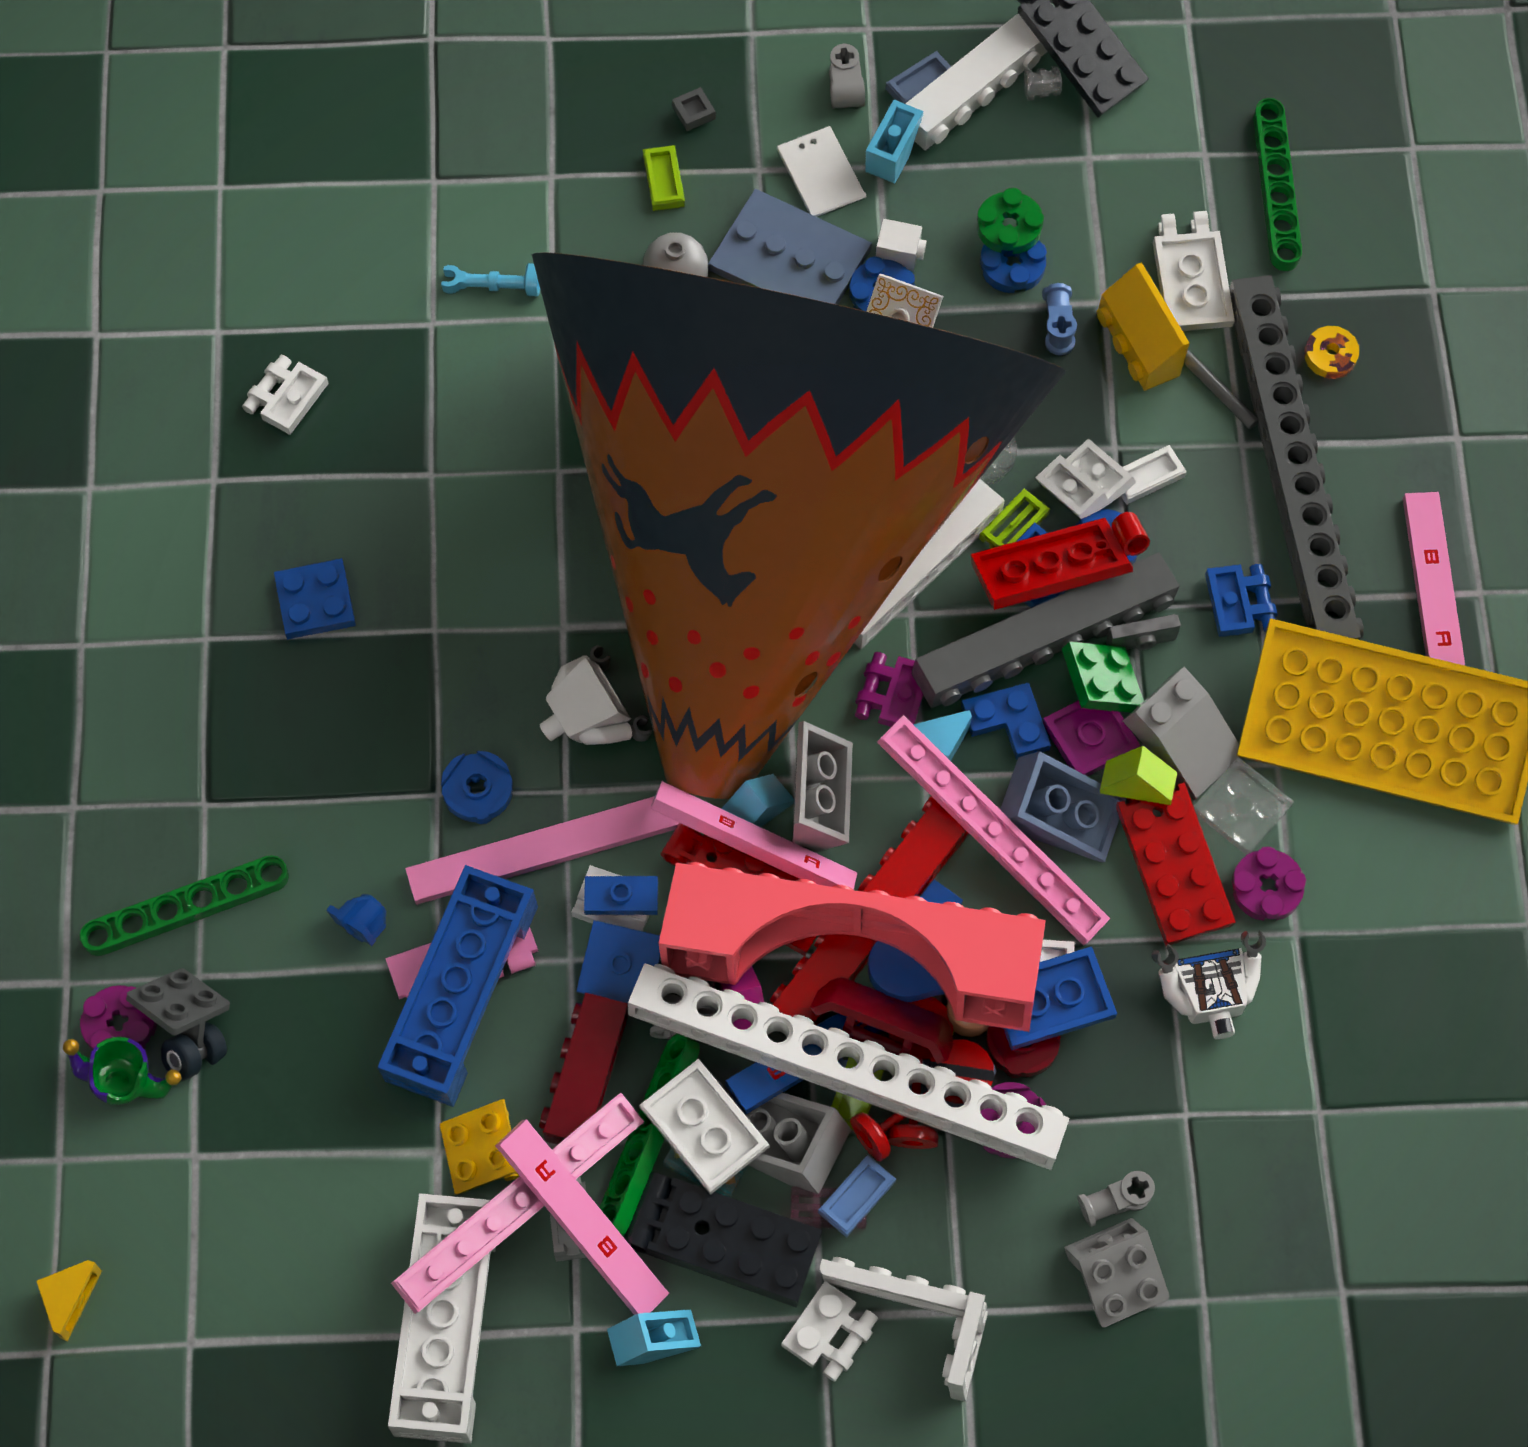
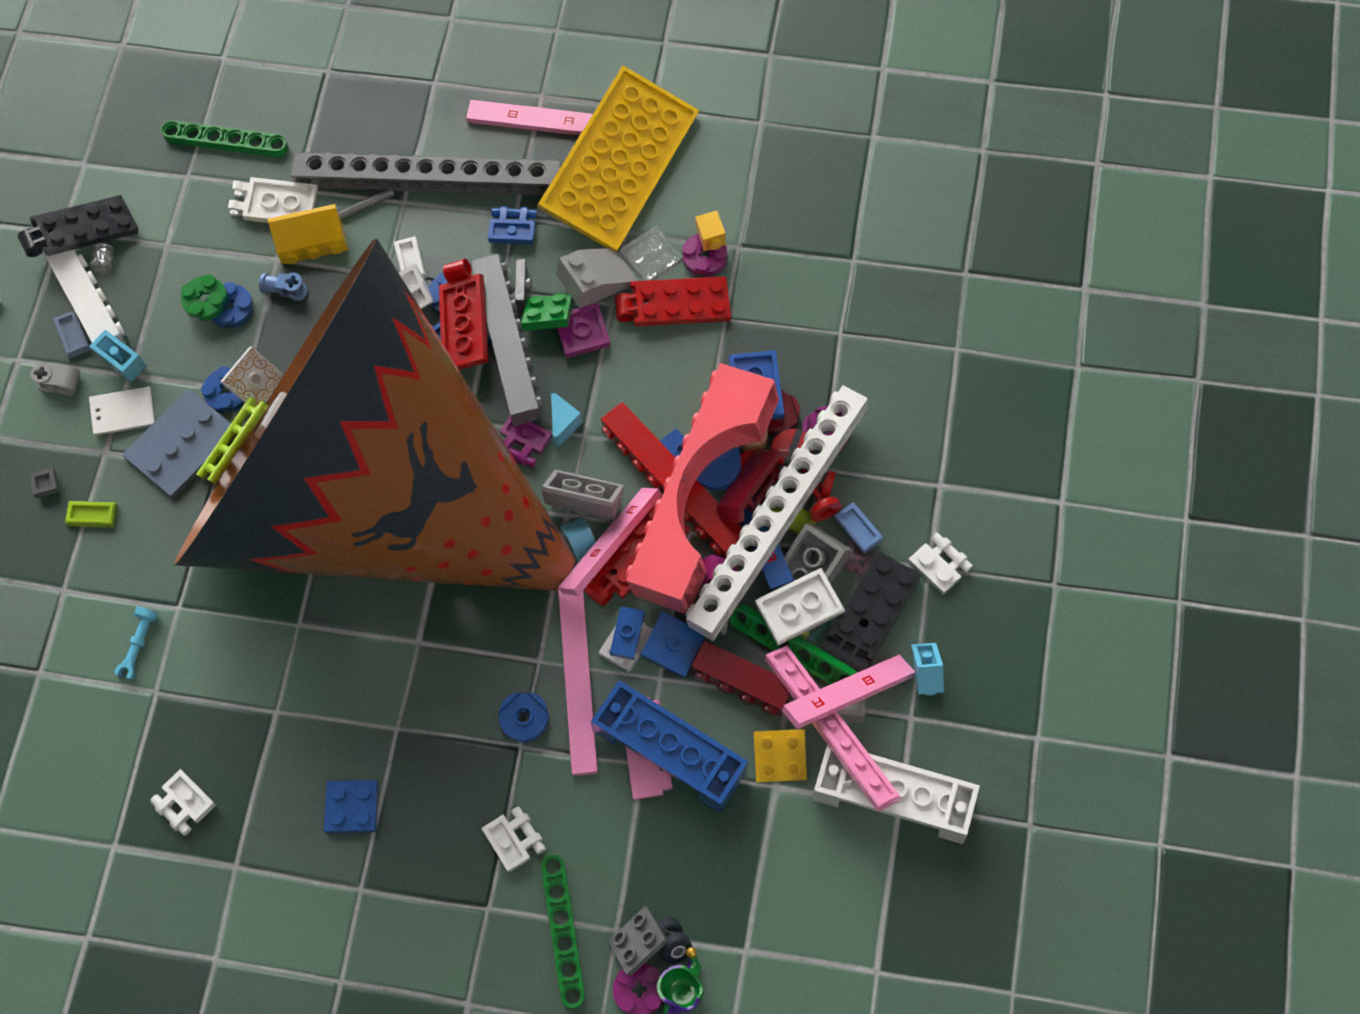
camera: 70 degrees left, 0 degrees up
blue piece [326,894,386,946] -> none
white torso [540,645,653,745] -> none
light grey cylinder [643,232,708,277] -> none
white bracket [820,1257,988,1402] -> none
white brick [876,219,927,272] -> none
bright pink tile [877,715,1110,946] -> none
blue plate [961,683,1051,759] -> none
sand blue slope [1000,751,1126,862] -> none
light grey bracket [1064,1218,1170,1327] -> none
light grey connector [1077,1171,1155,1227] -> none
lime slope [1100,746,1177,805] -> none
torso [1151,930,1266,1039] -> none
yellow piece [1304,326,1359,379] -> none
none -> white plate [482,806,546,873]
none -> yellow brick [695,211,726,251]

